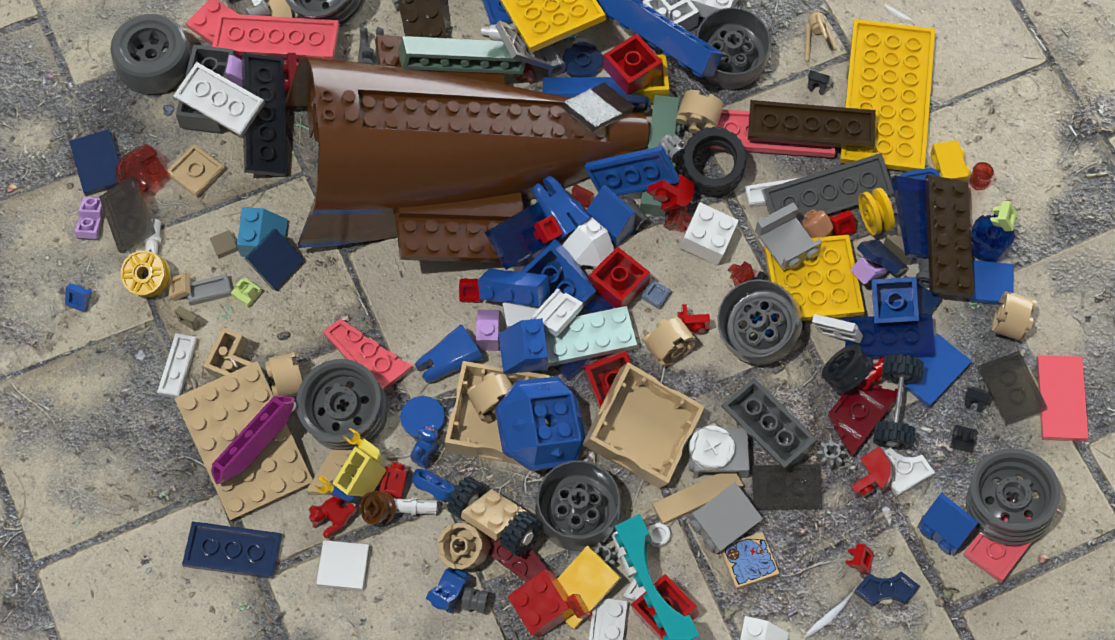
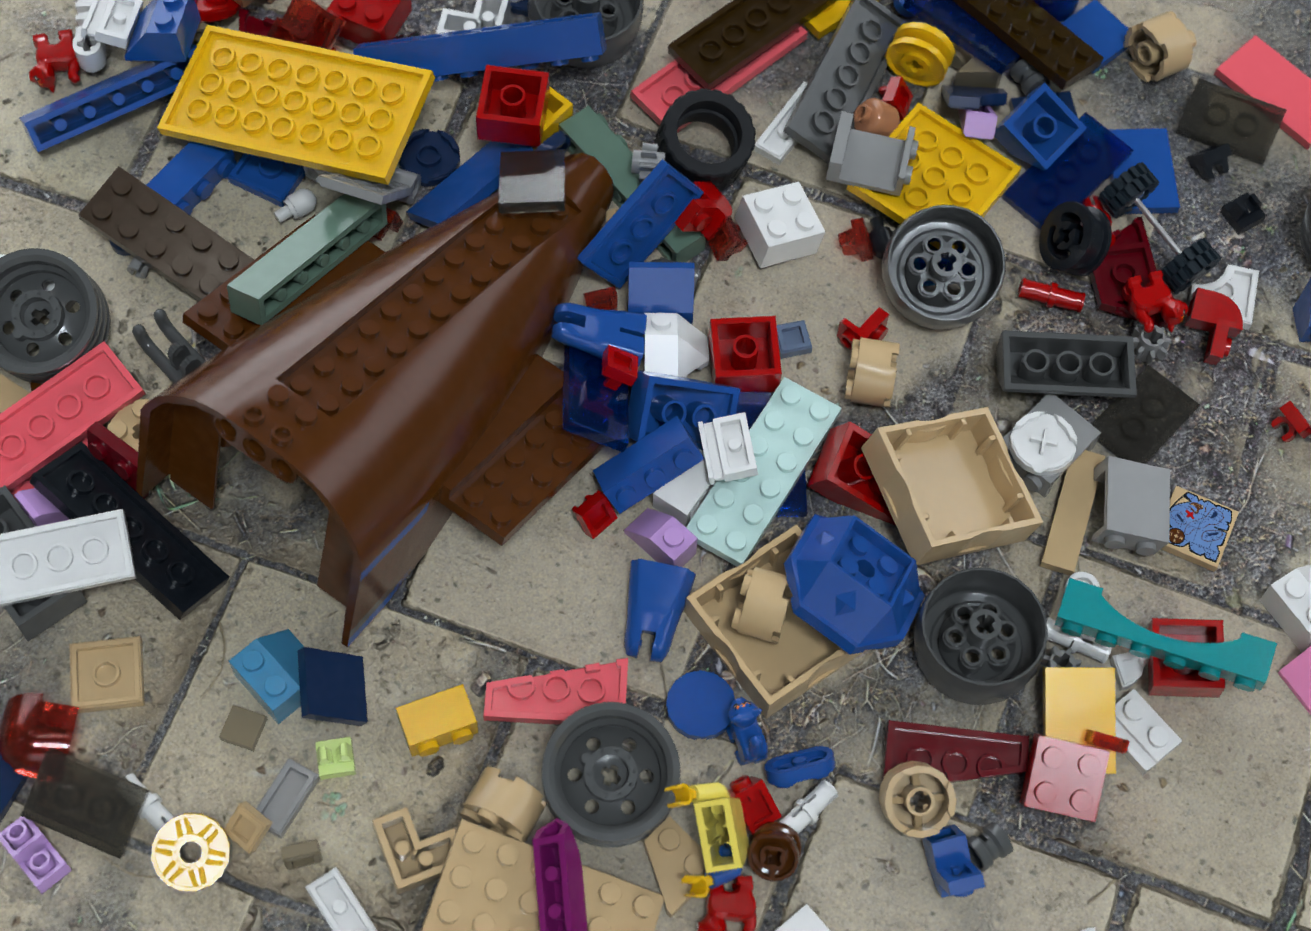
camera: 50 degrees left, 0 degrees up
plate [446,477,541,557] -> none
blue slope [499,318,548,374] -> none
tan brick [676,90,723,133] -> none
white plate [812,314,863,343] -> none
none -> yellow brick [396,684,479,757]
none -> red pin [1017,278,1086,313]
none -> red animal [1121,270,1189,333]

